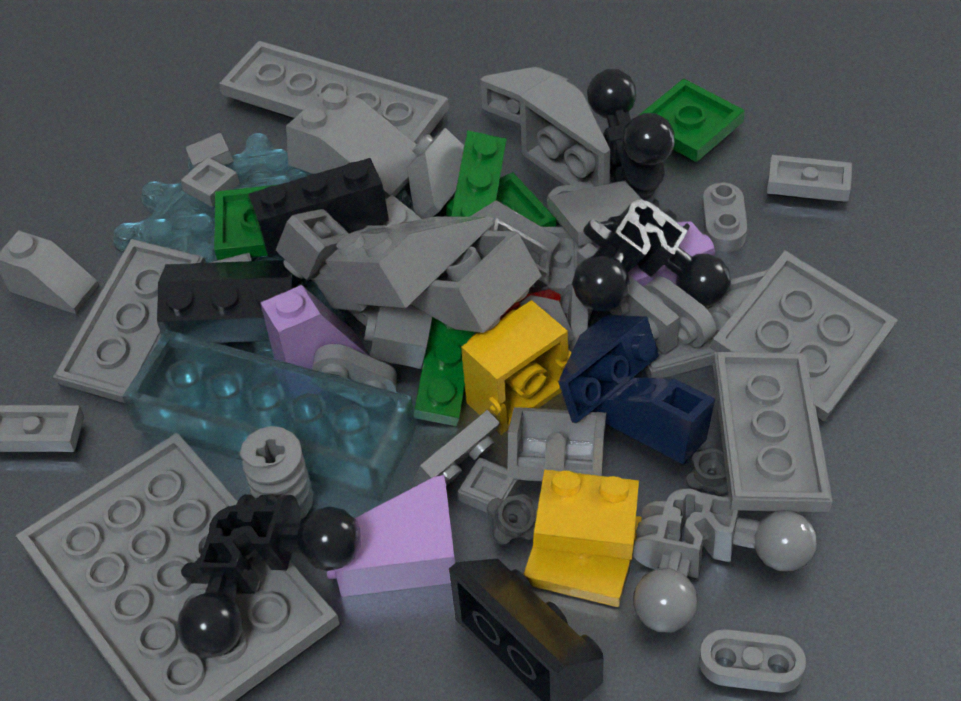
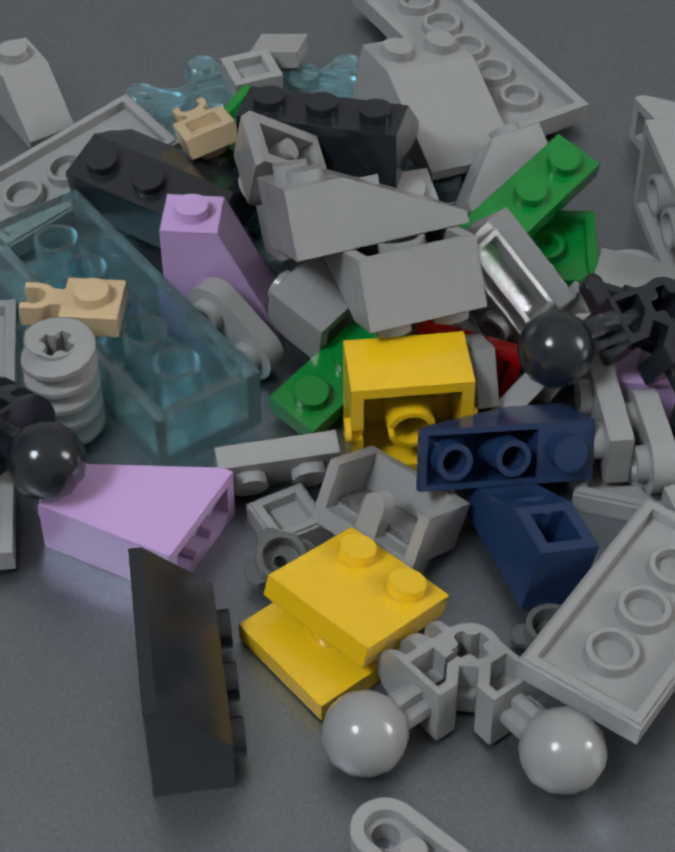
camera: 30 degrees right, 5 degrees down
none -> tan plate [18,277,128,337]
none -> tan plate [172,97,237,160]

